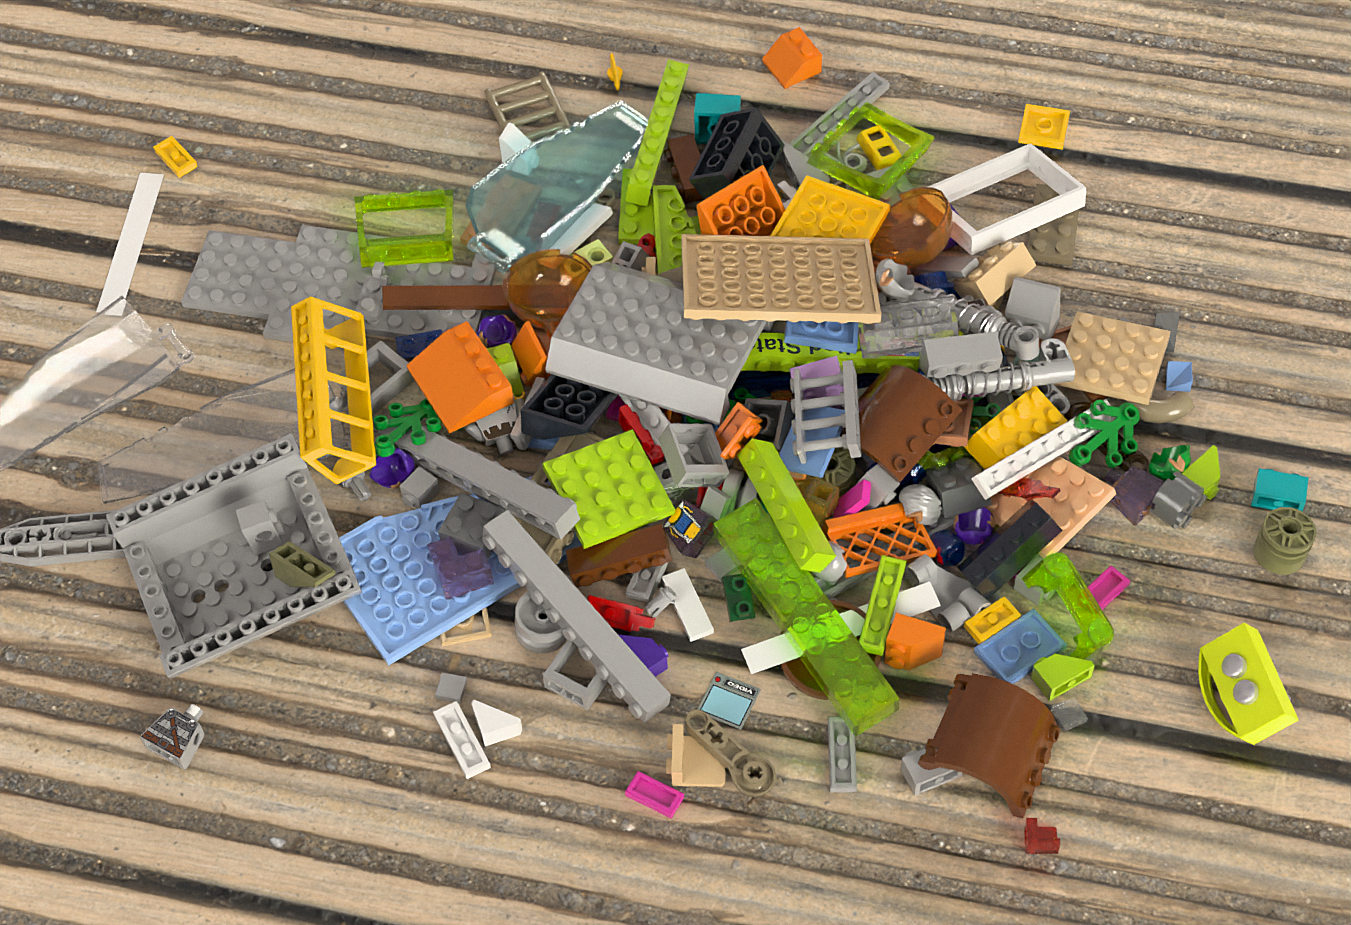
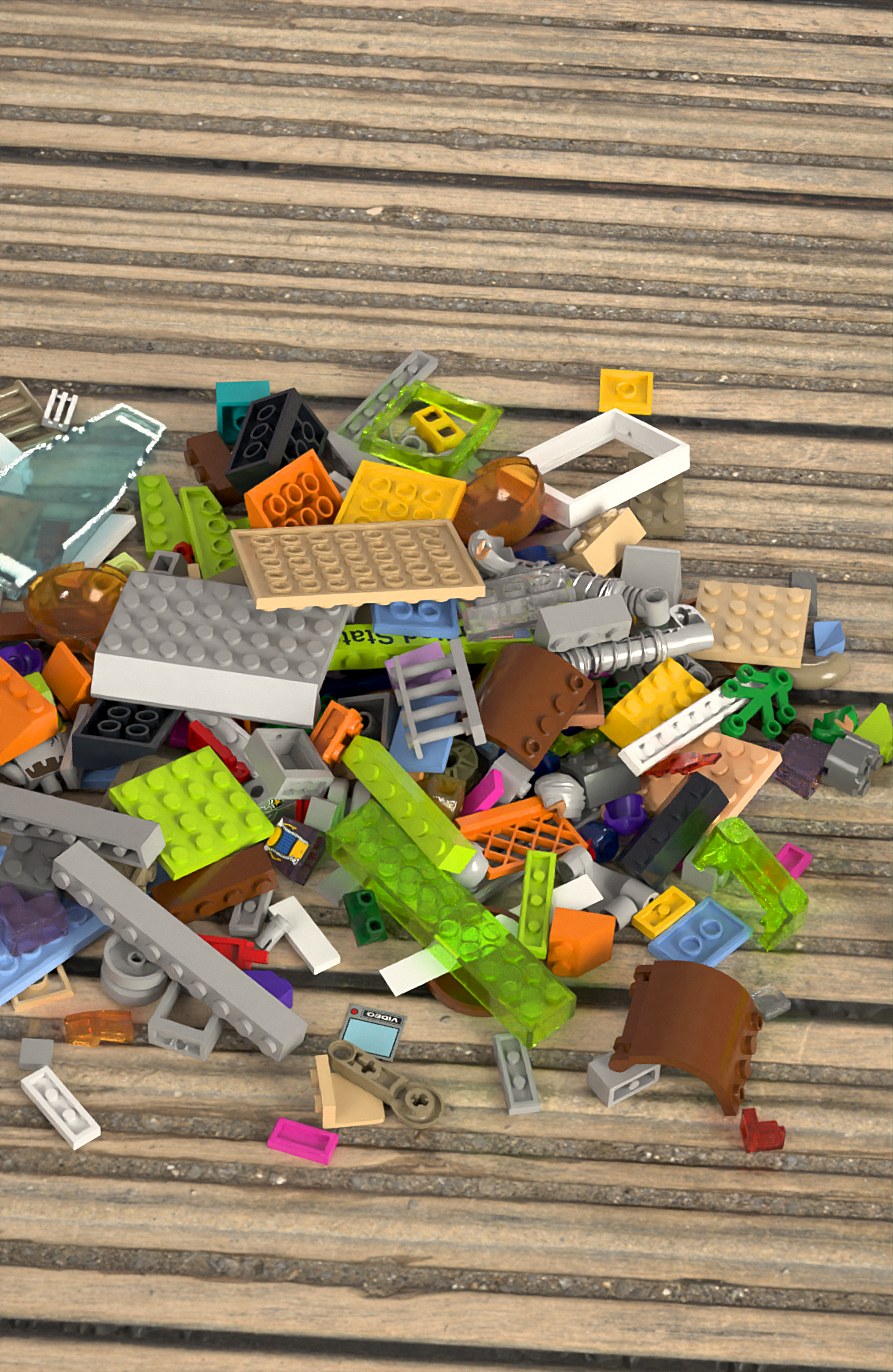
camera: 15 degrees left, 10 degrees down
white slope [472,700,522,746] -> none
yellow piece [607,53,623,90] -> none
lime brick [625,59,689,207] -> none
orange slope [762,27,822,89] -> none
lime slope [1031,654,1094,701] -> none
none -> tile [41,389,78,432]
none -> clear orange slope [64,1010,134,1048]

